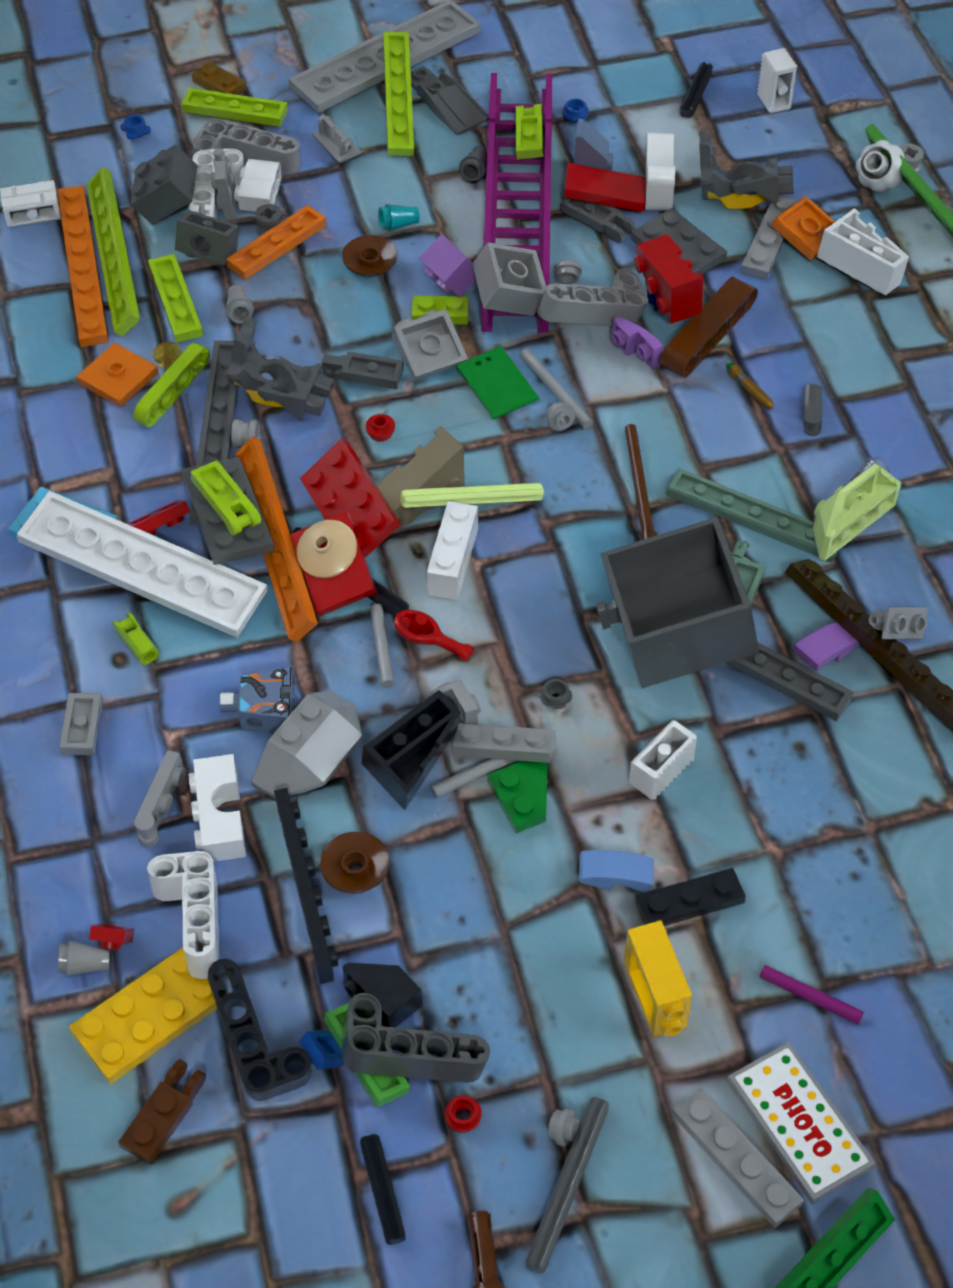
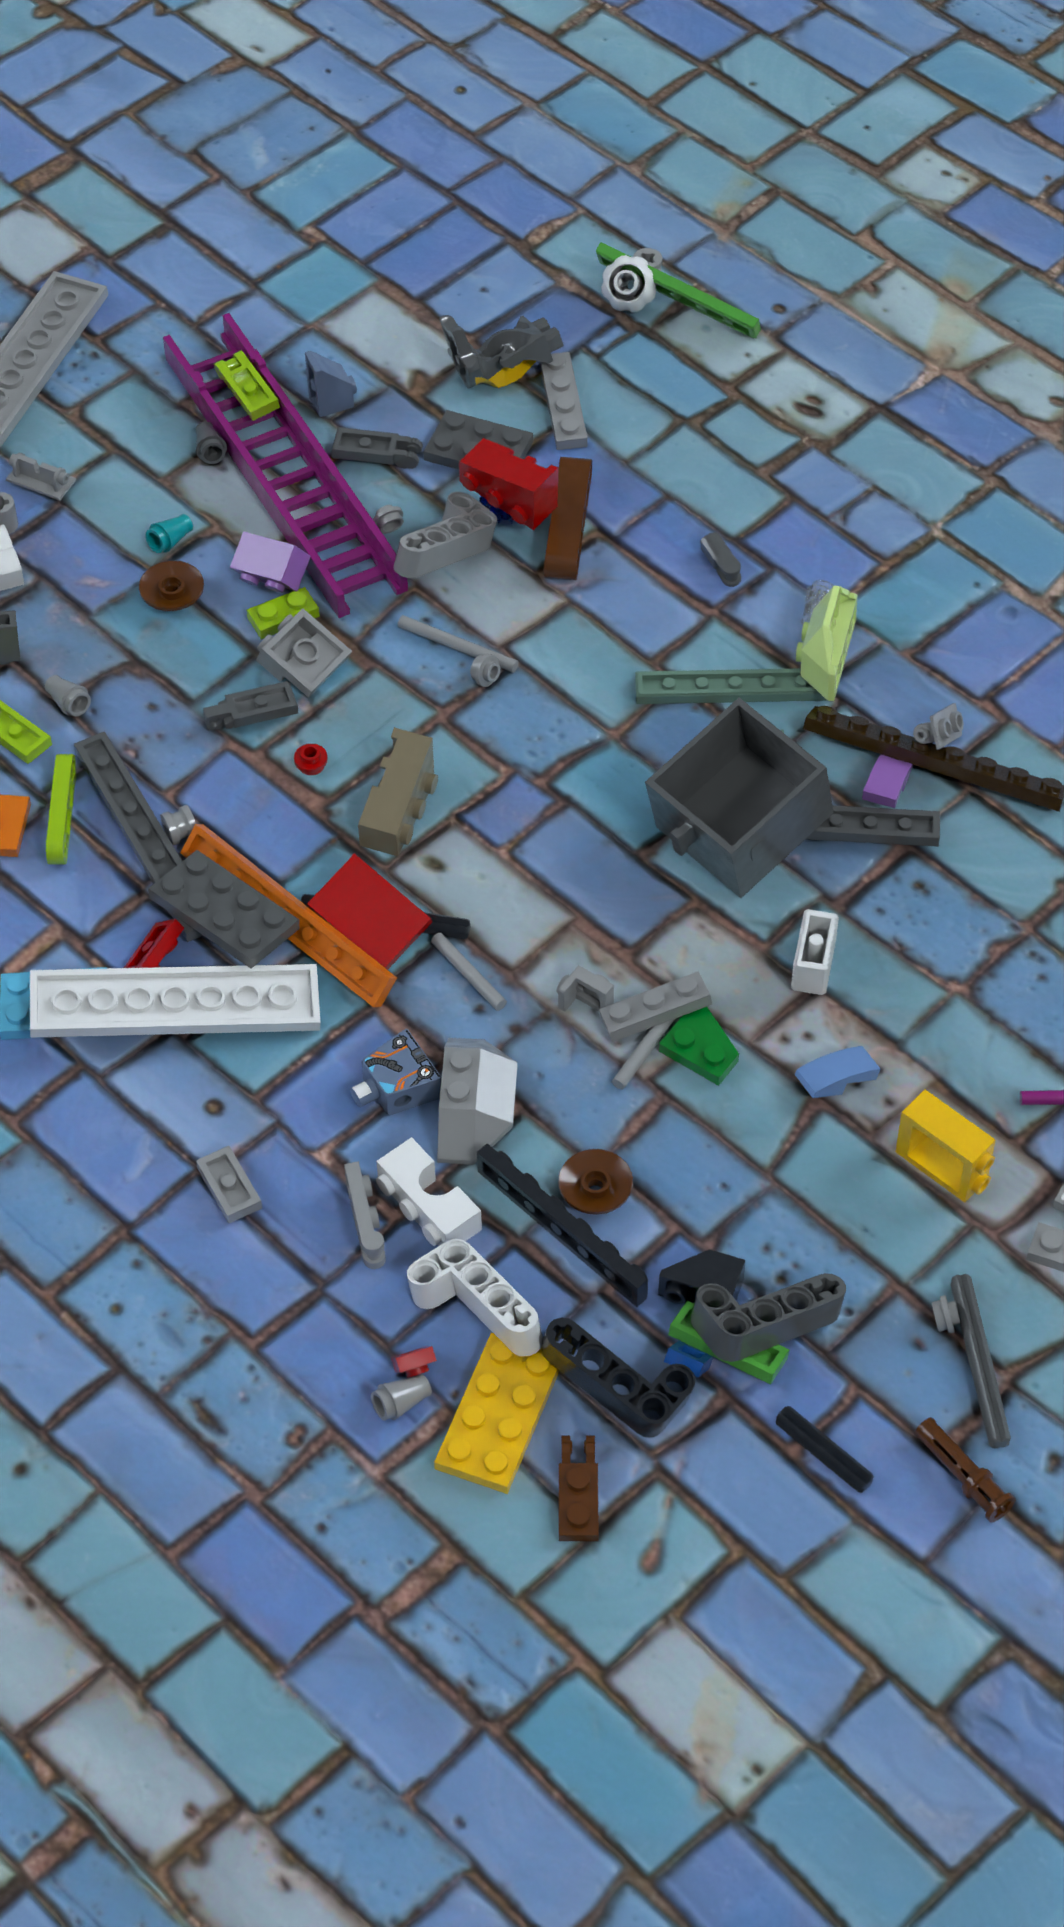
camera: 30 degrees left, 0 degrees up
lime bar [112,613,159,665] -> none
clear yellow plate [153,342,182,368] -> none
lime plate [190,460,261,536] -> none
orange plate [226,205,327,280] -> none
dark grey hips [226,317,334,420] -> none
dark grey wheel [255,204,282,236] -> none
tan dish [297,520,357,579] -> none
red plate [300,438,401,558] -> none
black wedge [361,690,461,810] -> none
lime plate [383,32,414,156] -> none
red piece [394,610,474,661] -> none
yellowish green axle [400,483,544,508] -> none
dark grey piece [411,66,489,135] -> none
white brick [427,501,478,600] -> none
red plate [445,1095,482,1133] -> none
green container [456,346,539,420] -> none
light grey brick [472,242,546,316] -> none
dark grey plate [540,679,572,709] -> none
blue plate [563,98,589,123] -> none
red tile [563,163,646,212] -> none
medium lavender slope [611,317,664,370] -> none
reddish brown bar [625,424,658,541] -> none
black plate [635,868,746,926] -> none
white beam [645,132,675,211] -> none
black axle [680,62,713,118] -> none
pearl gold piece [726,363,774,409] -> none
white brick [757,48,797,113] -> none
orange plate [771,196,835,261] -> none
white wedge [817,208,909,295] -> none

